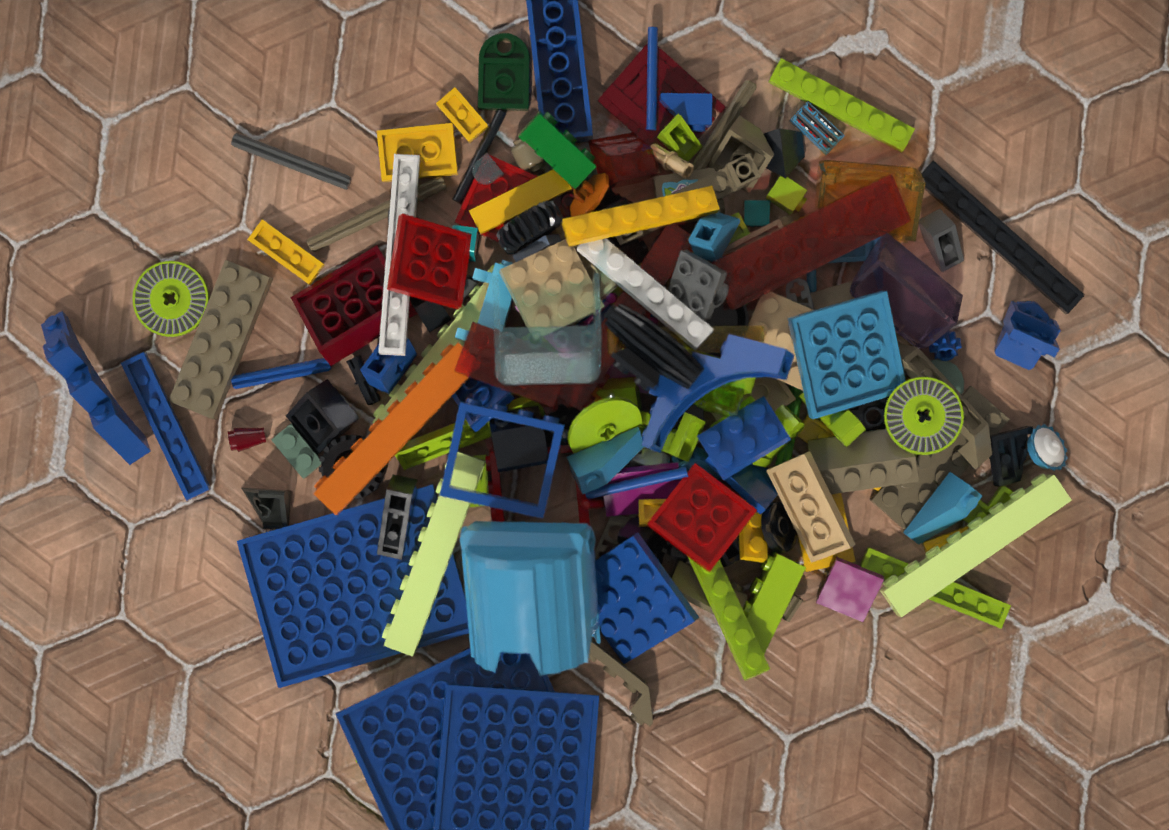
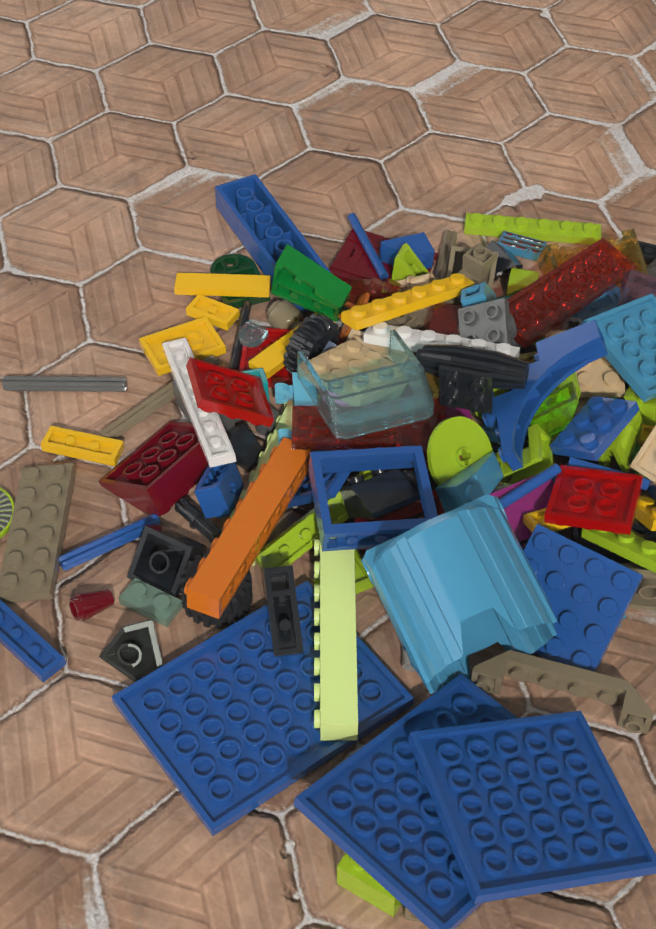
camera: 25 degrees left, 40 degrees down
none -> yellow tile [174,273,271,297]

